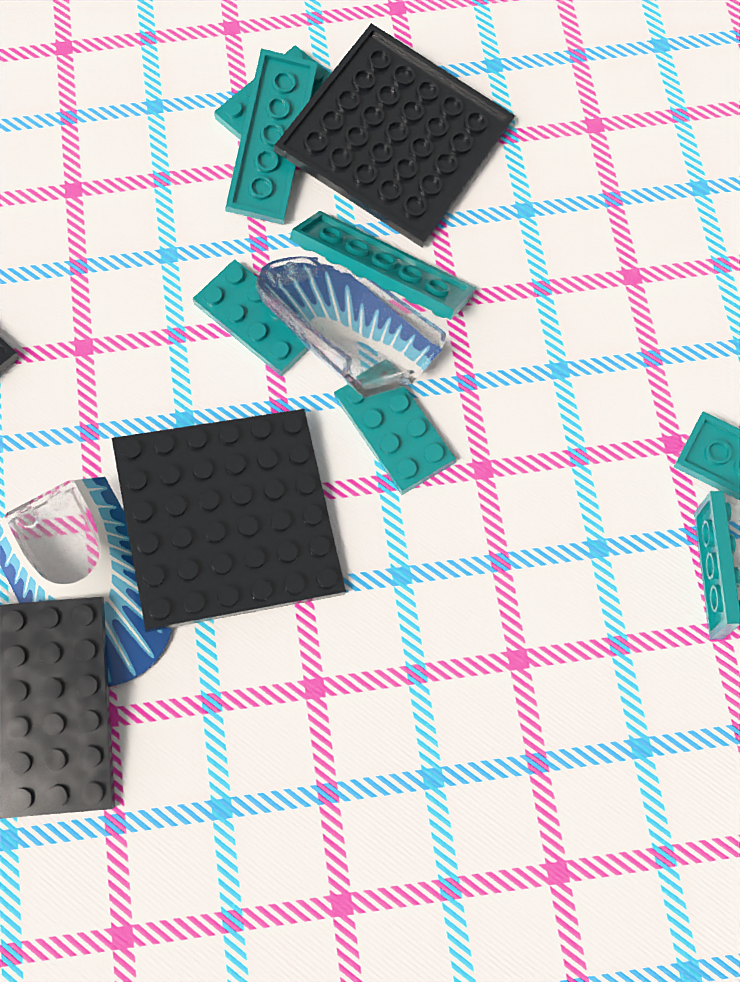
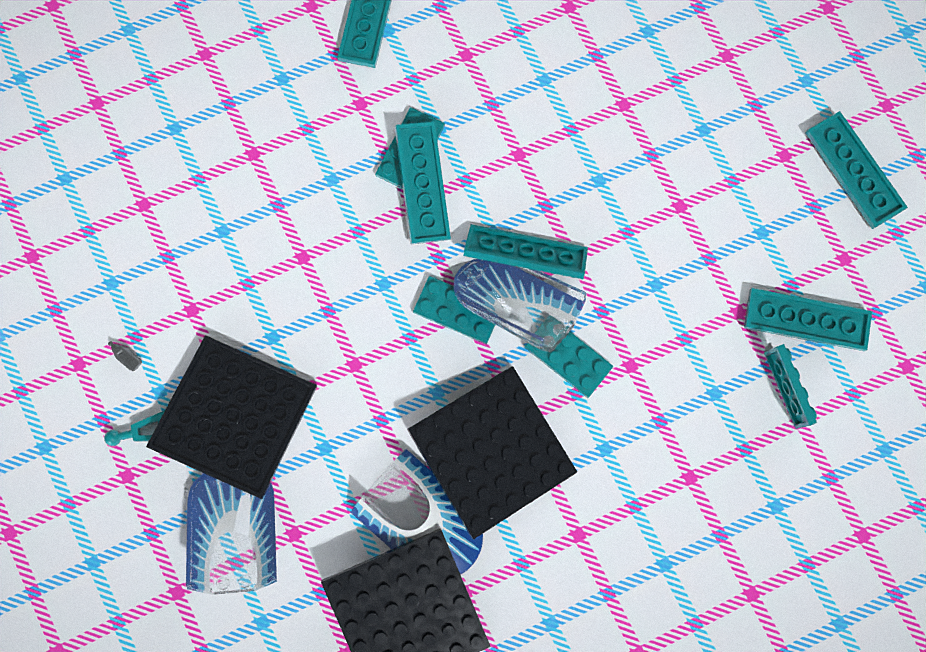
camera: 20 degrees left, 10 degrees up
black plate [274,23,515,248] -> none

